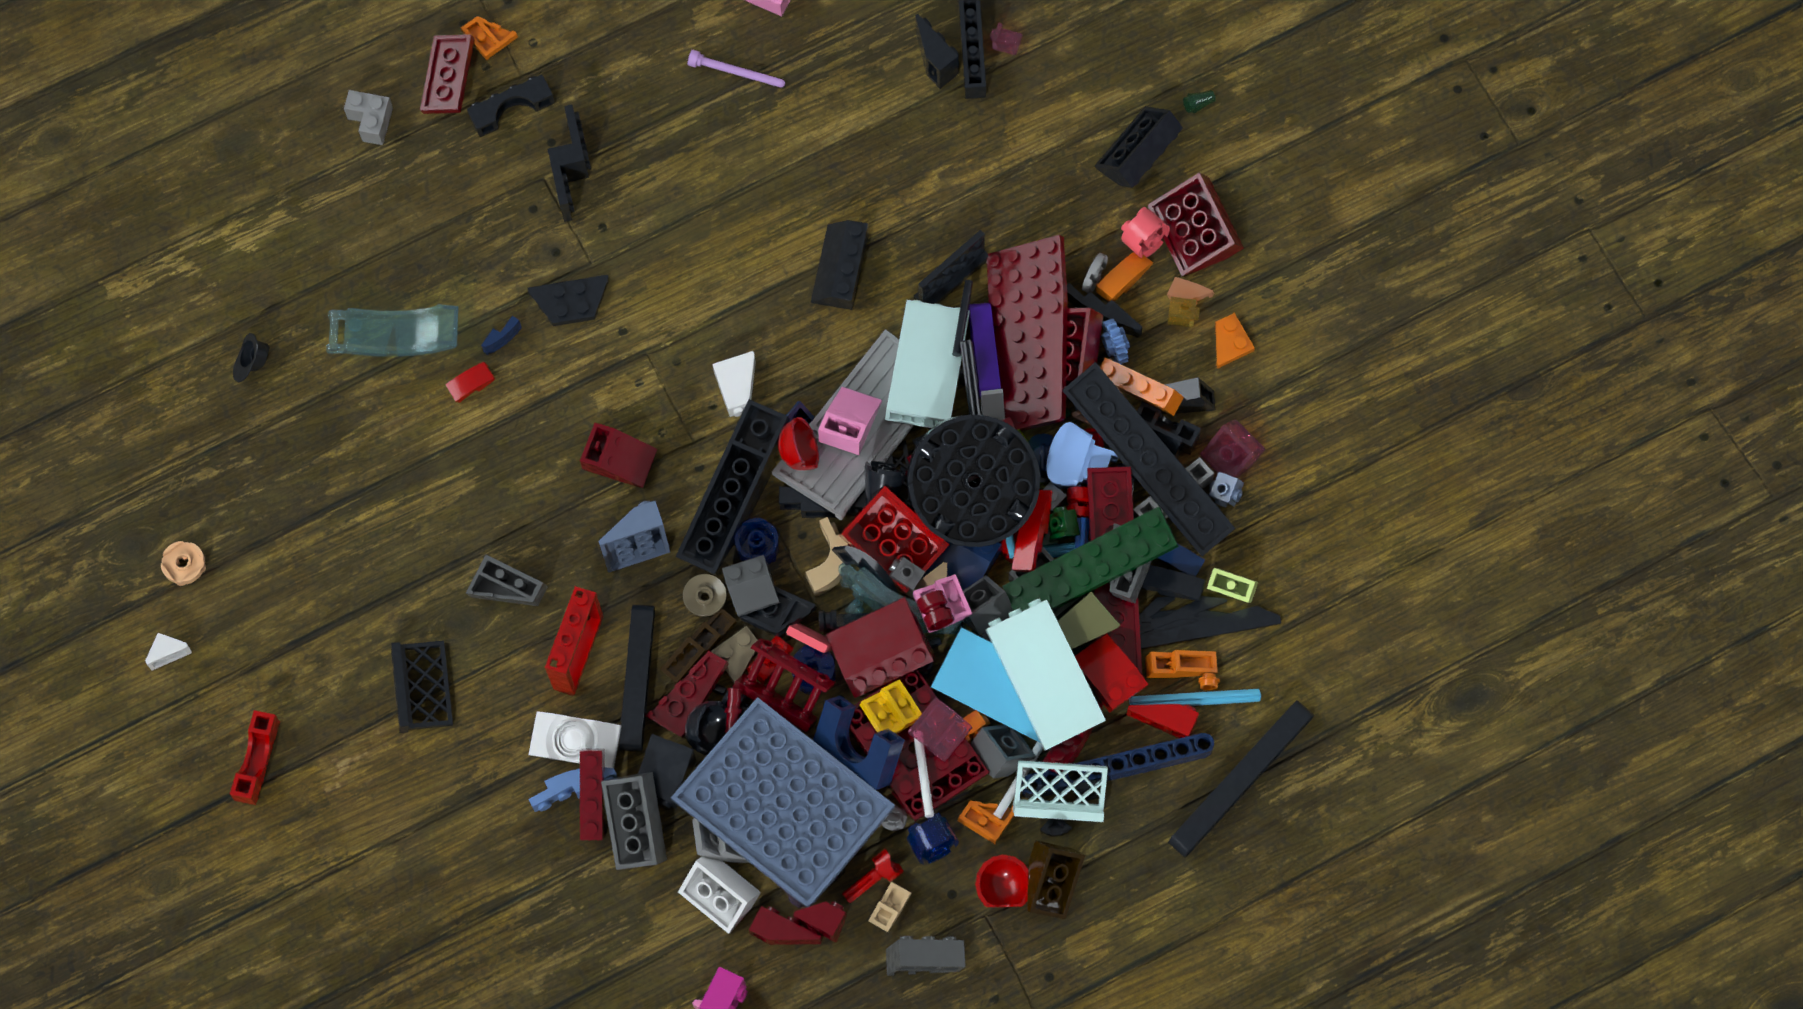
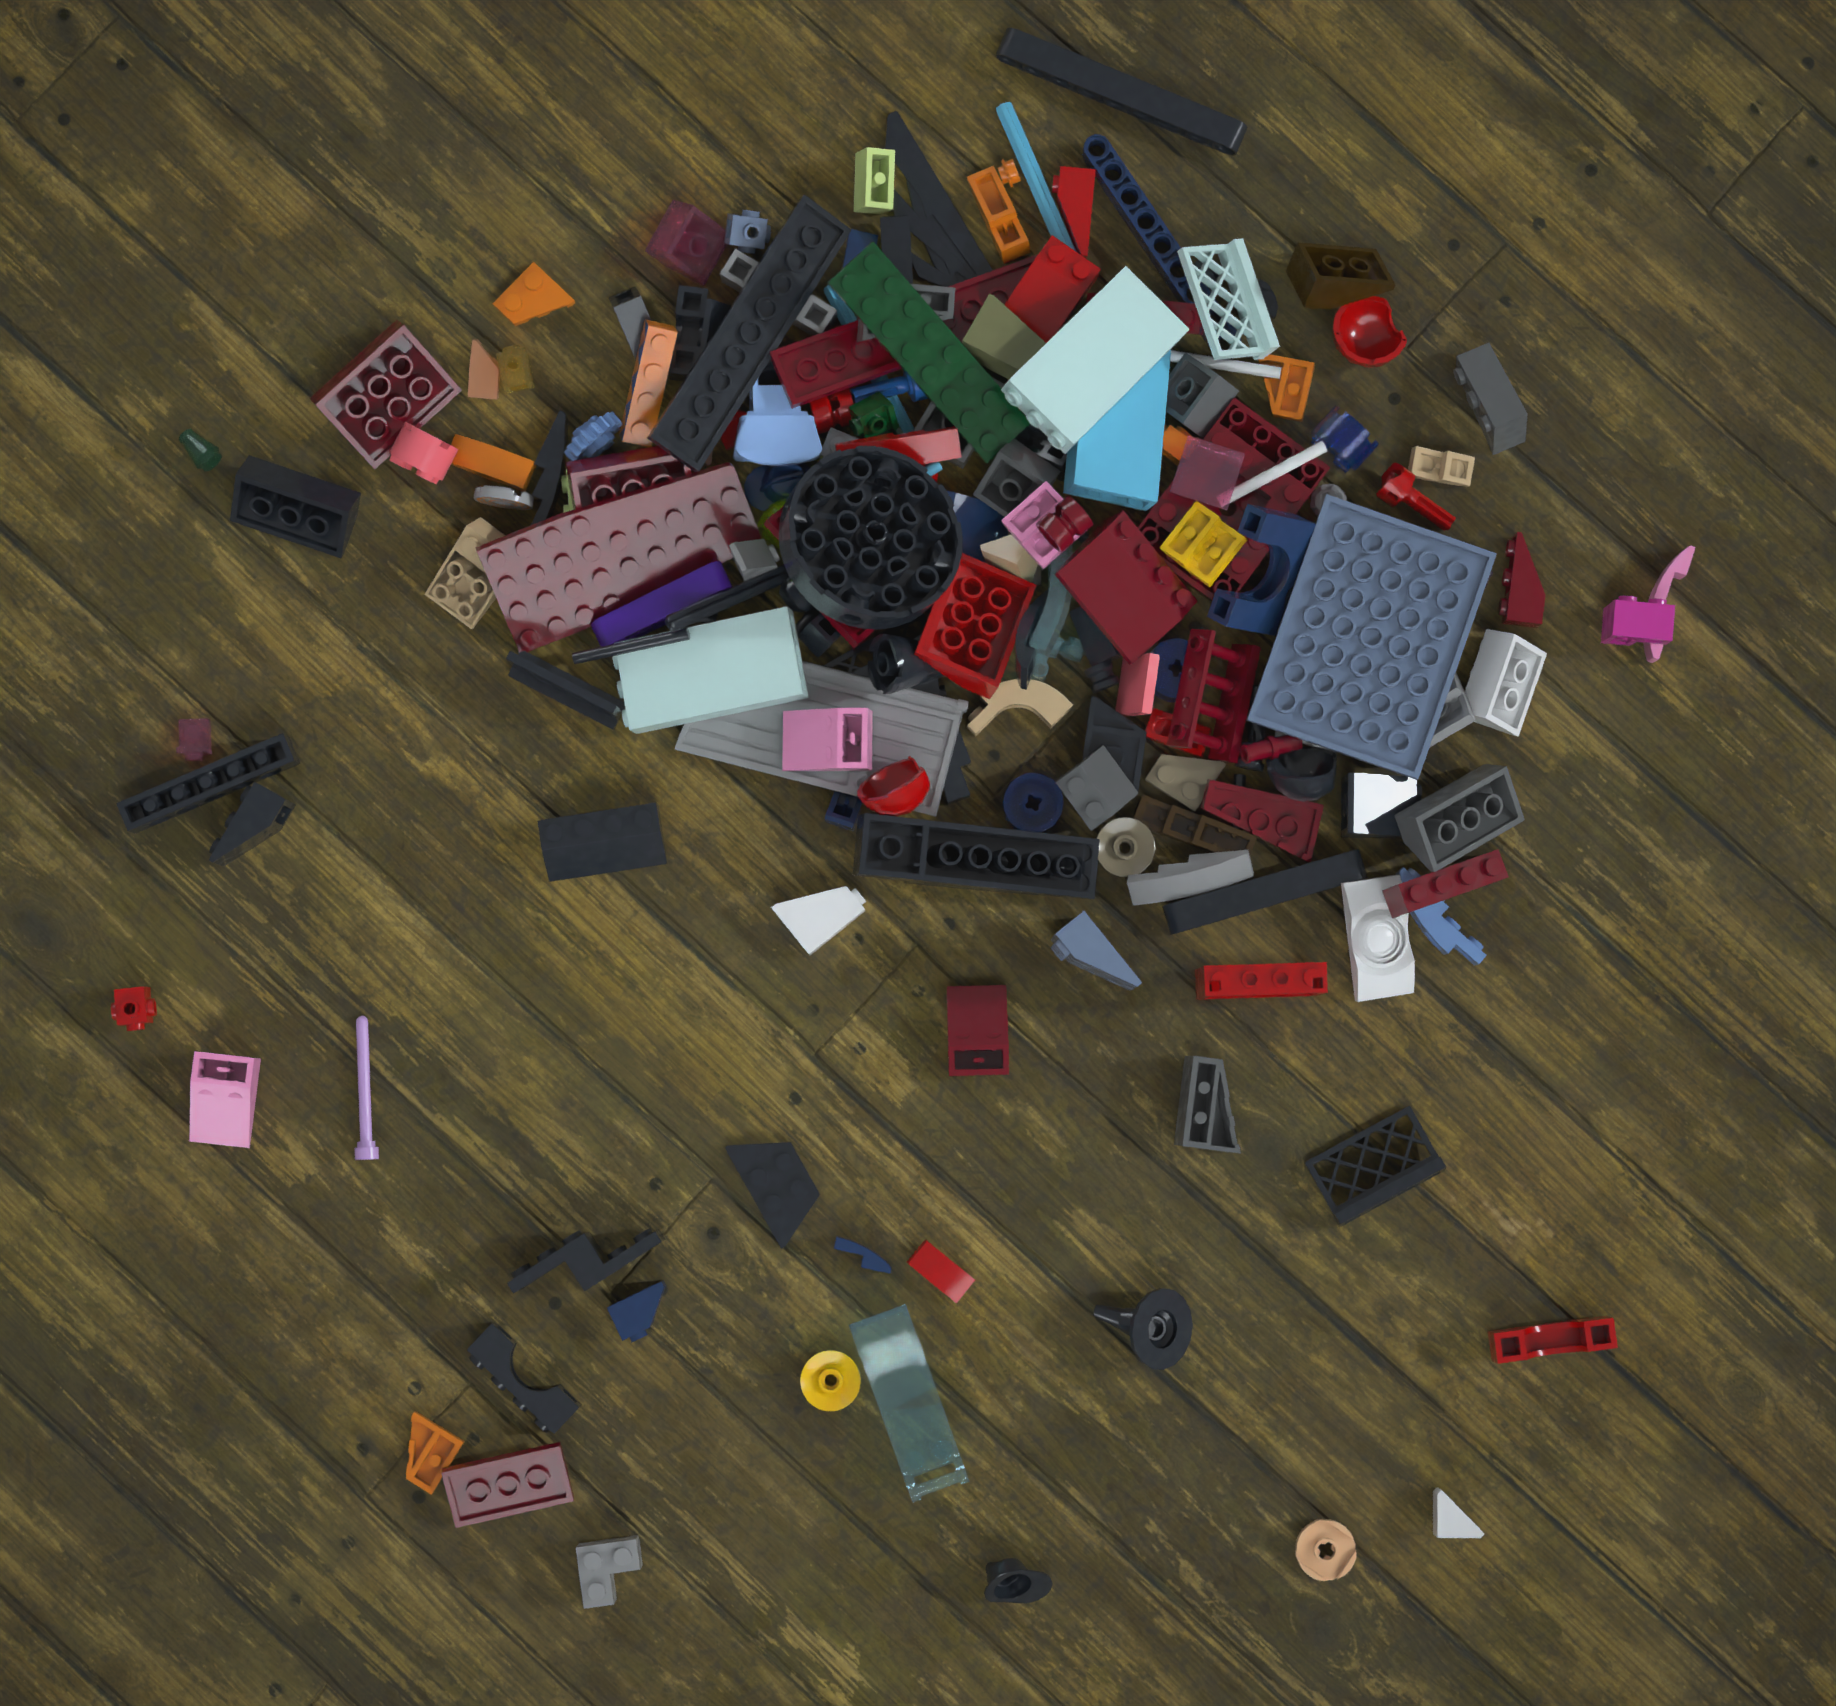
camera: 115 degrees left, 15 degrees up
dark red slope [793,901,847,943] -> none
flat silver brick [889,557,925,591] -> none
none -> tan slope [425,517,505,629]
none -> dark blue slope [607,1280,666,1343]
none -> yellow dish [800,1350,861,1411]
none -> black piece [1093,1288,1193,1370]
none -> light grey slope [1127,850,1254,906]

